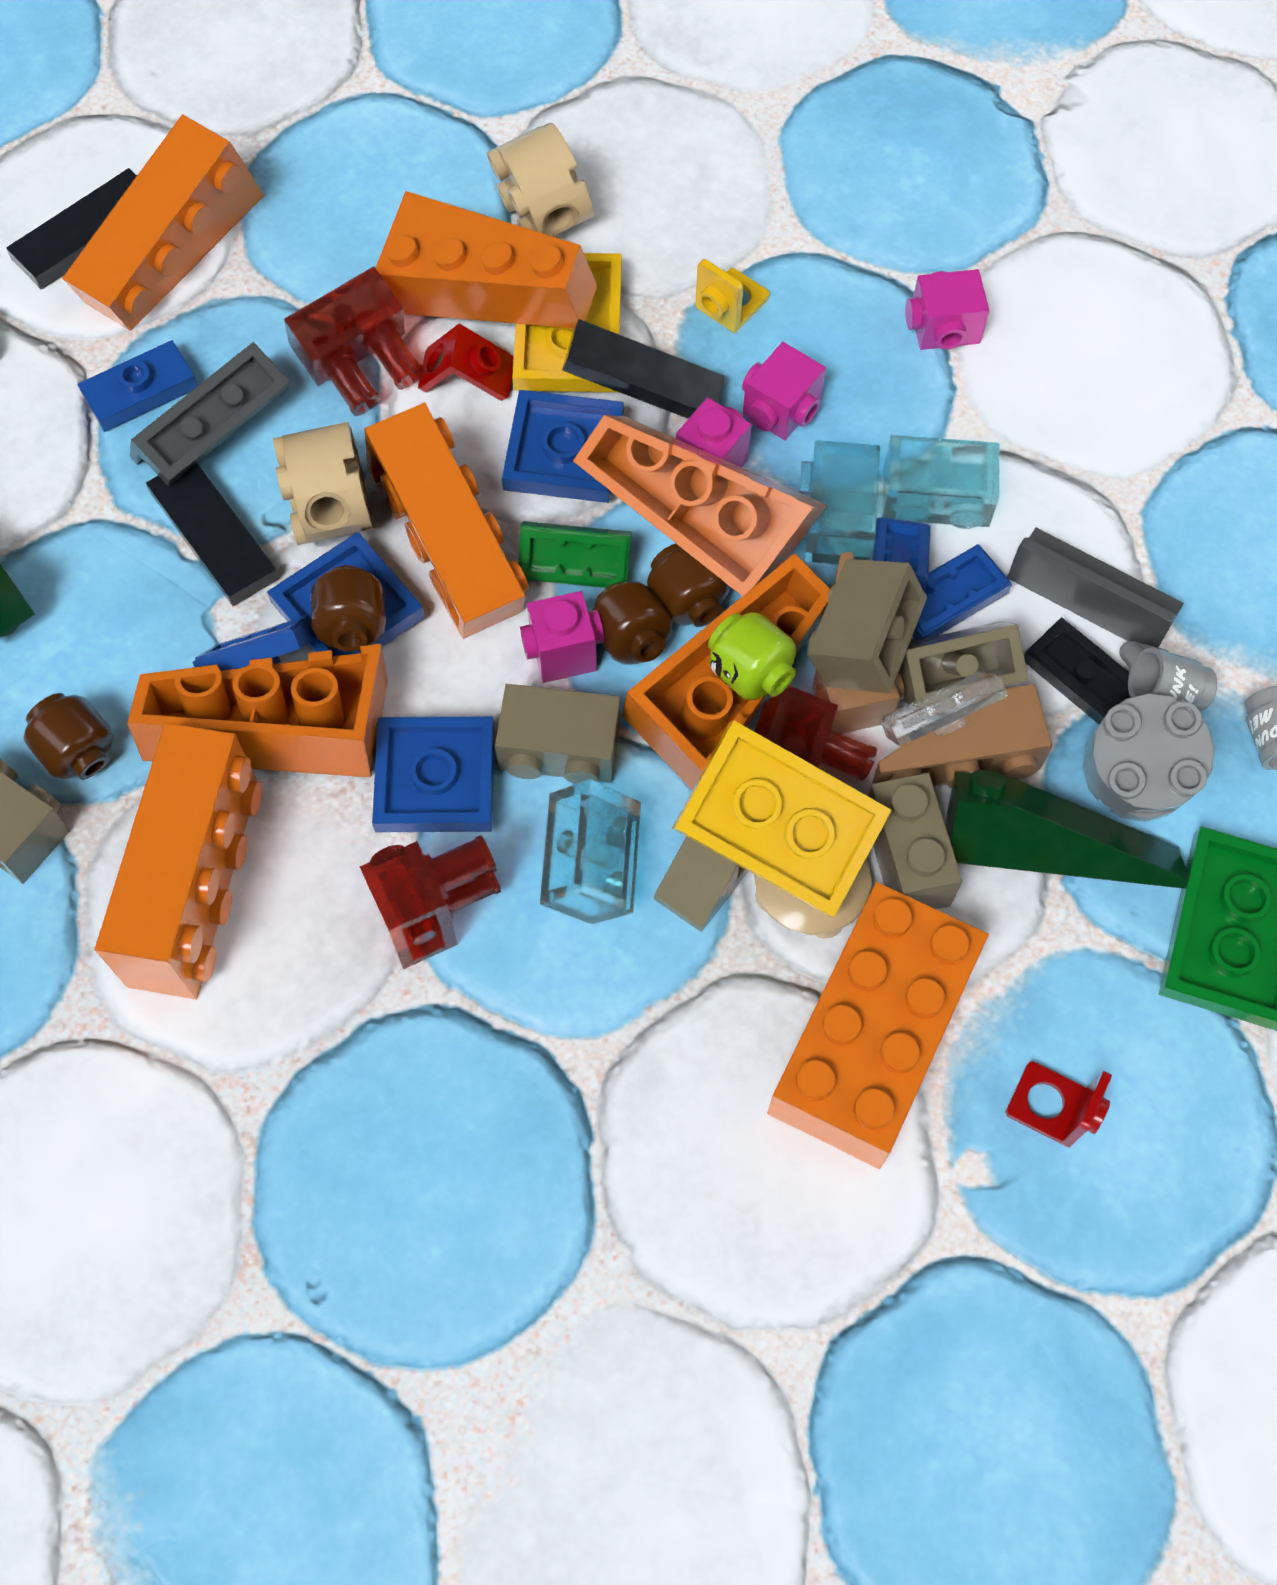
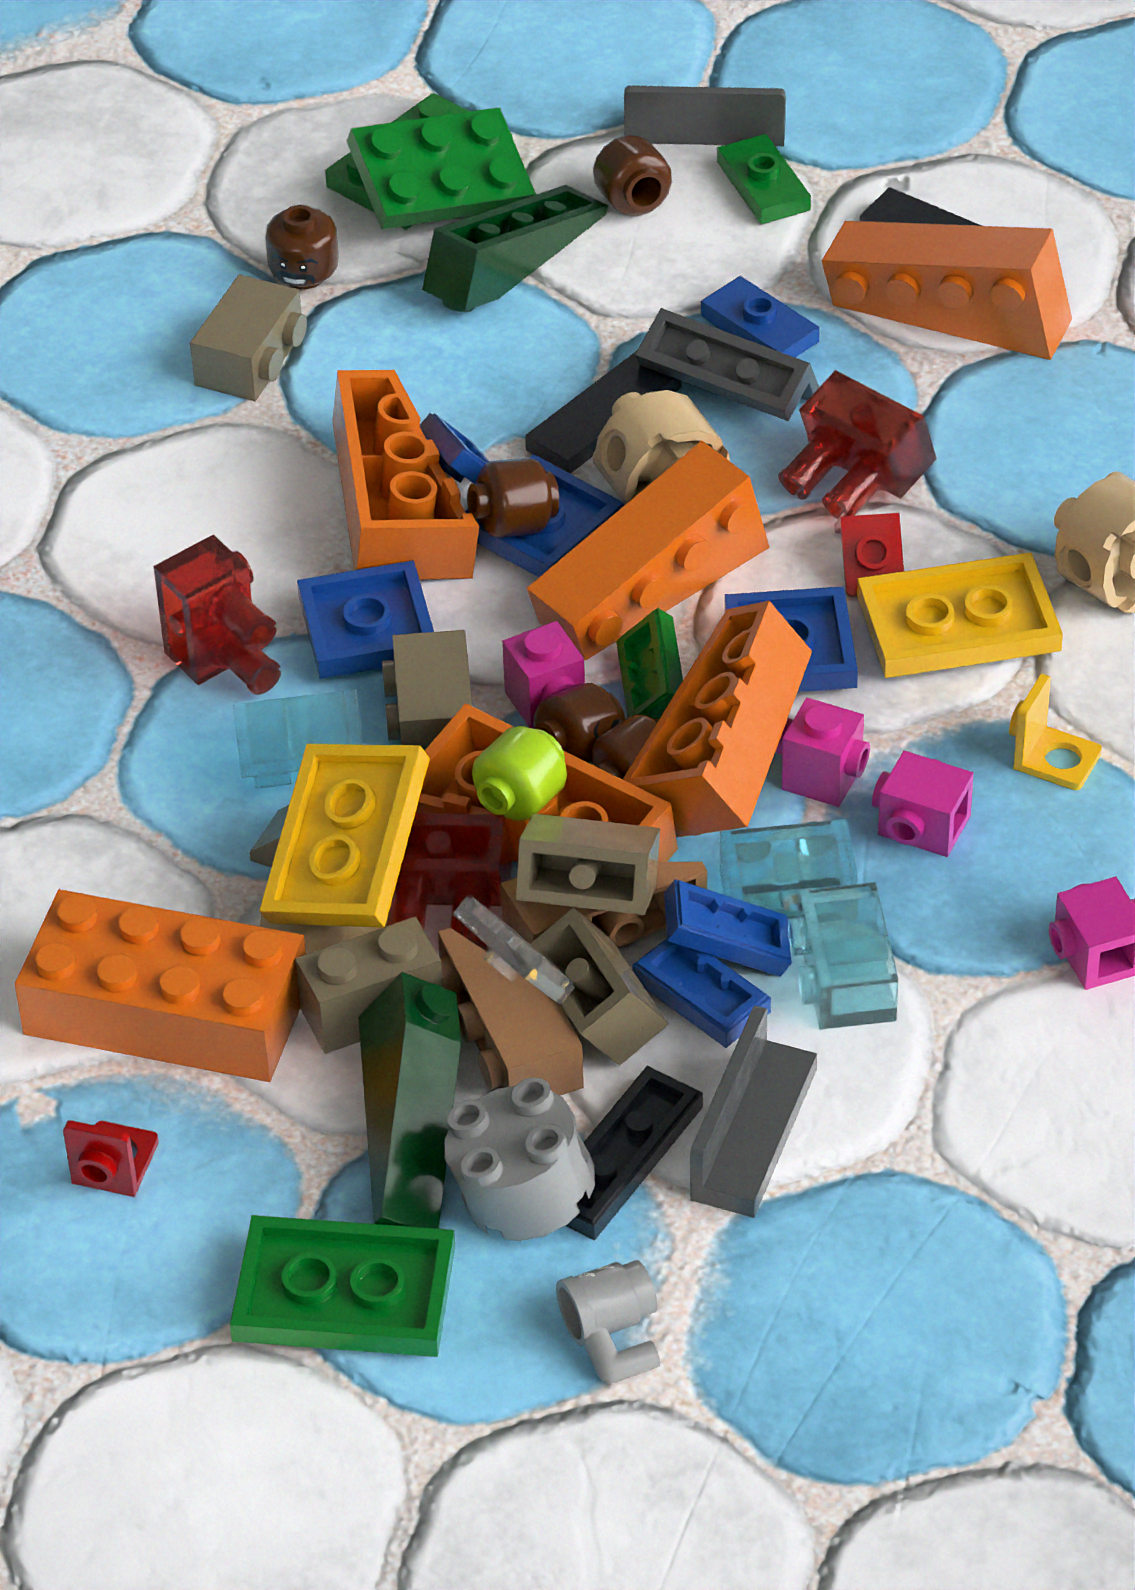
camera: 80 degrees right, 20 degrees down
reddish brown head [23,693,114,780] -> none
orange brick [94,722,262,1000] -> none
orange wedge [373,191,597,328] -> none
black tile [562,319,725,419] -> none
light grey piece [1119,641,1217,712] -> none

